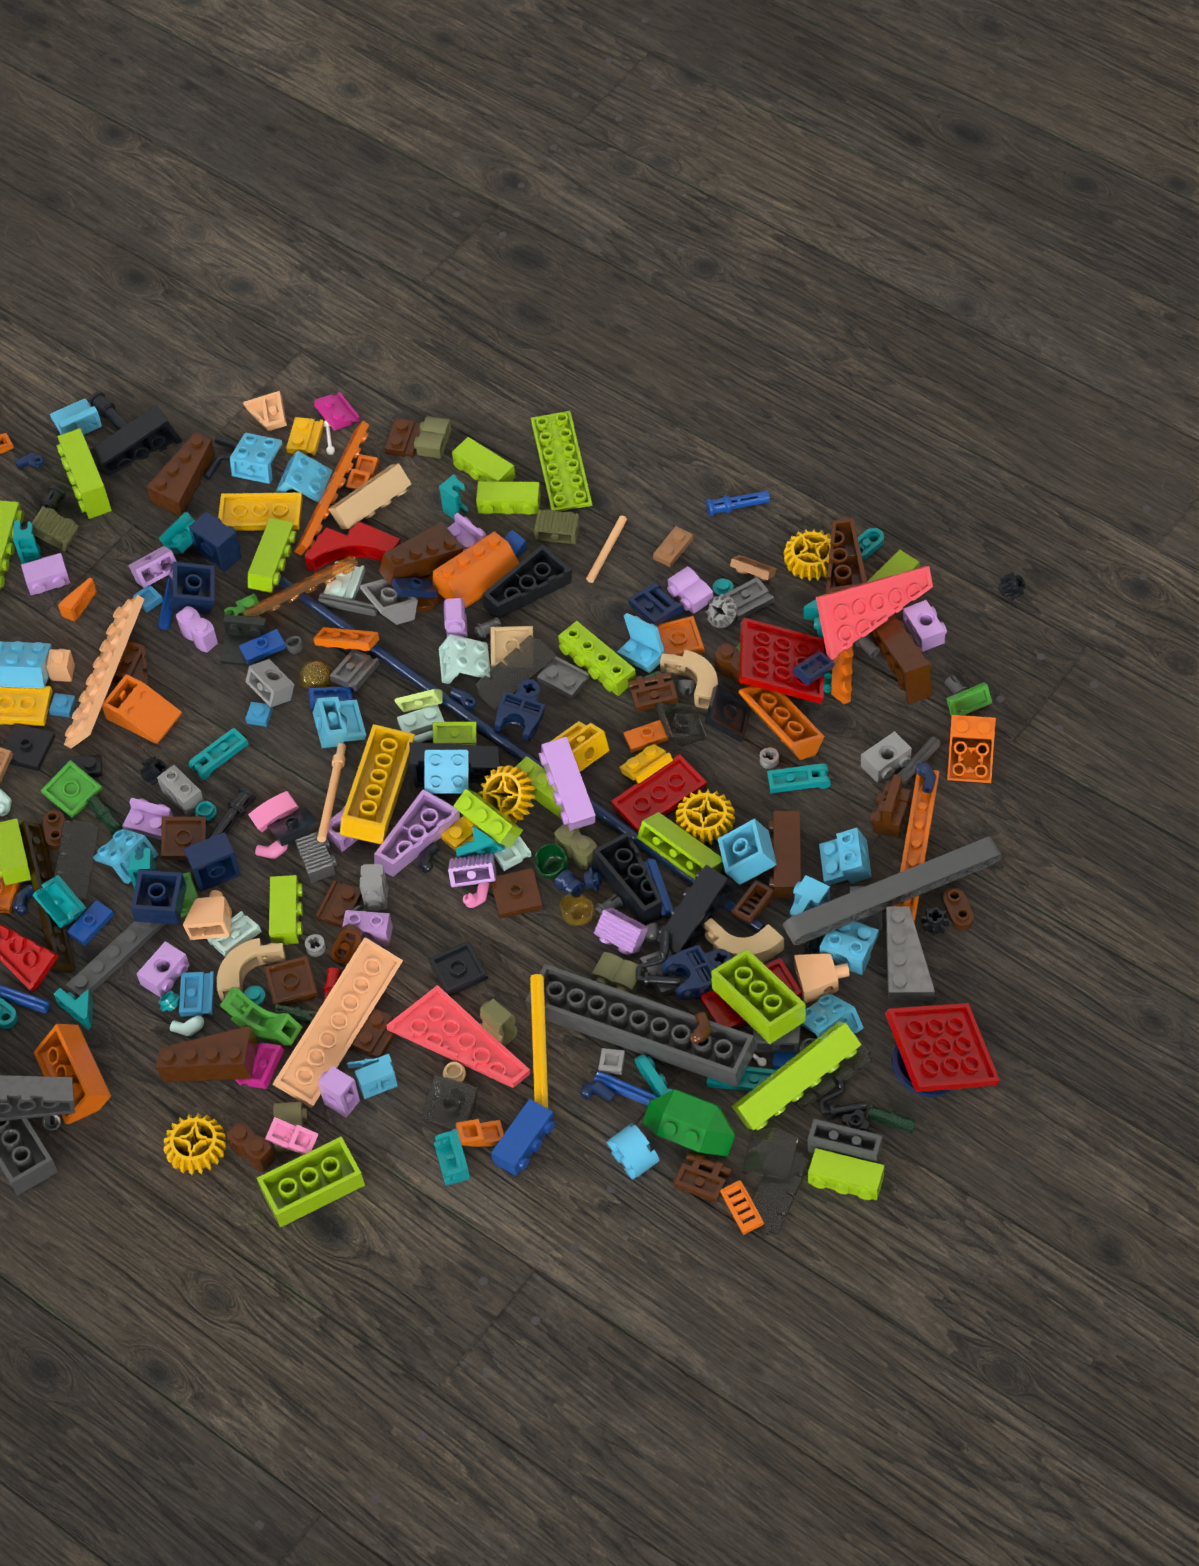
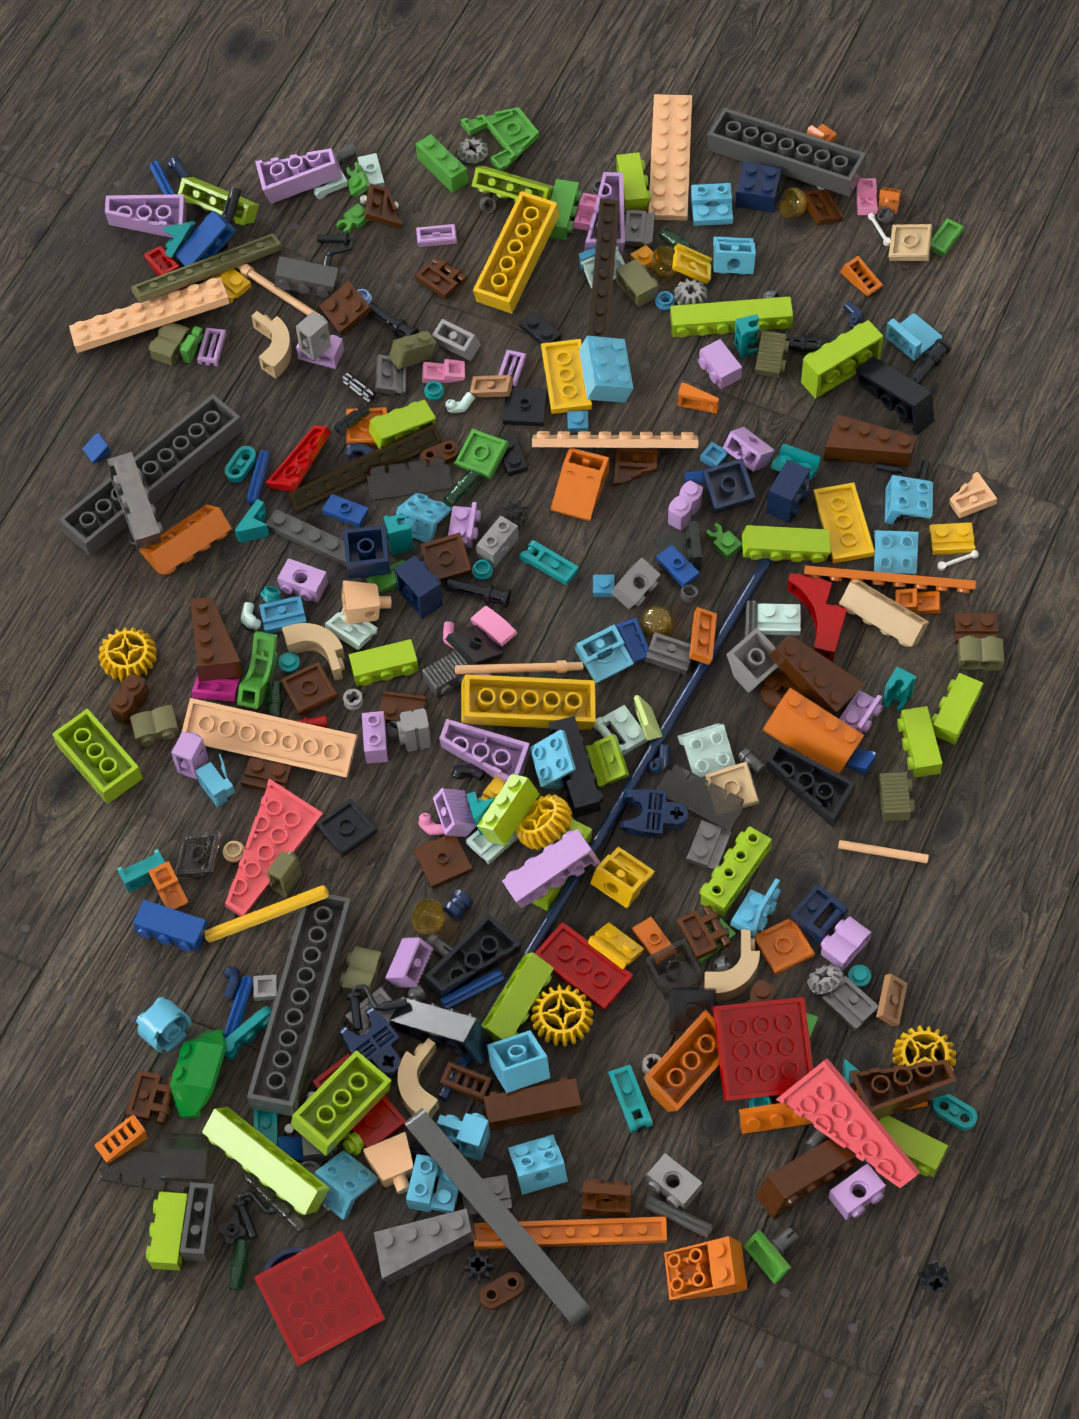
camera: 75 degrees right, 5 degrees up
teal hinge [33,875,86,929] -> none
light nougat brick [46,649,75,682] -> none
clear orange plate [241,556,358,618] -> none
bright pink slope [265,1117,318,1154] -> none
dark pink plate [314,392,360,431] -> none
reddish brown plate [330,924,363,964] -> none
dark blue plate [391,577,438,598] -> none
lavender brick [444,598,468,638] -> none
lime plate [531,411,592,512] -> none
dark green hair [535,843,569,879] -> none
olive brick [554,824,597,871] -> none
dark blue plate [584,866,602,892] -> none
medium nougat plate [653,526,693,568] -> none
reddish brown arm [690,1012,712,1044] -> none
blue pin [706,490,770,517] -> none
dark blue plate [792,650,835,686] -> none
dark blue arm [915,762,937,794] -> none

